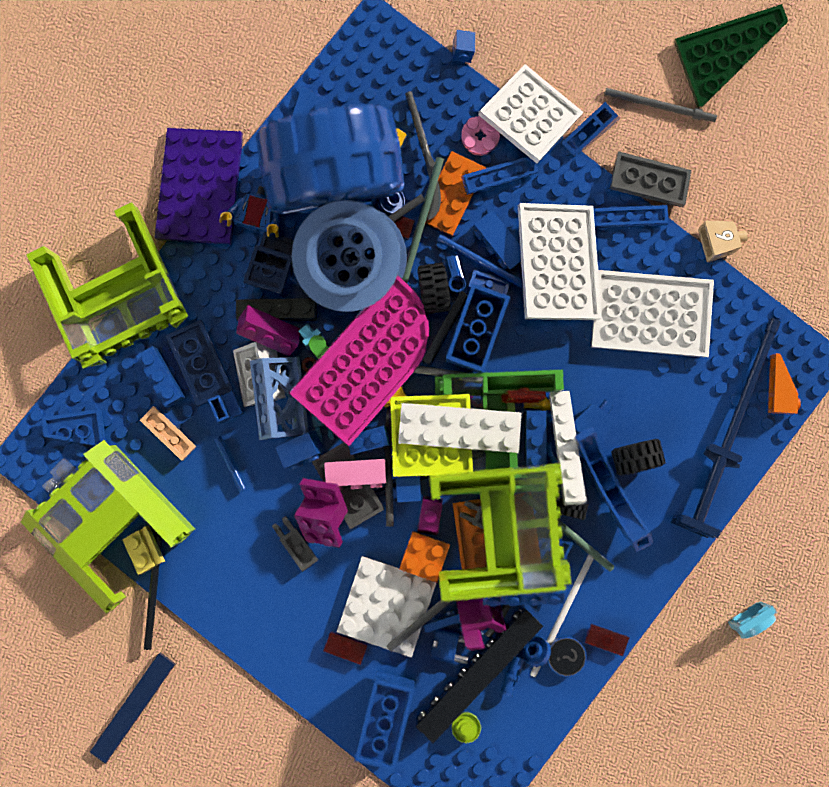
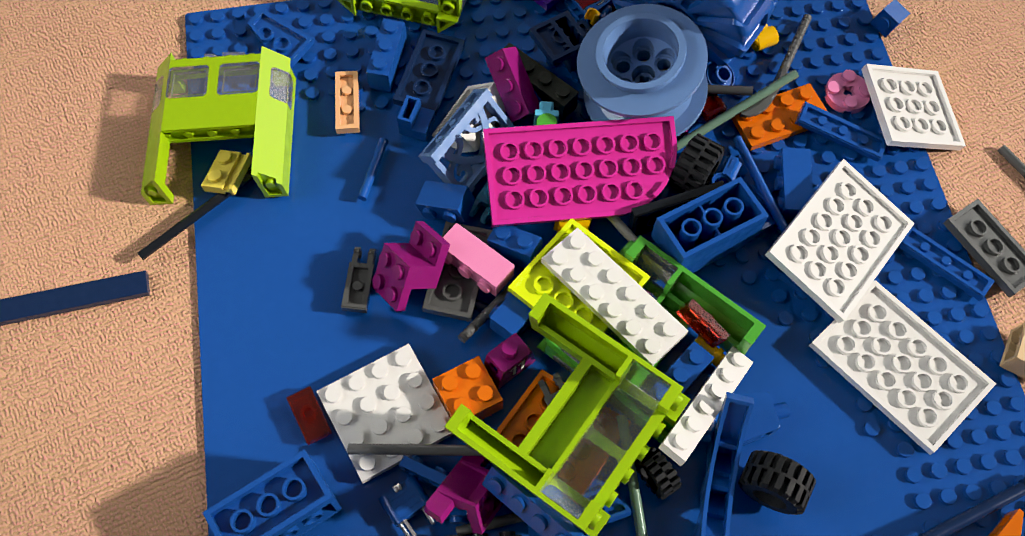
camera: 40 degrees right, 20 degrees down
blue slope [562,102,620,157] -> none

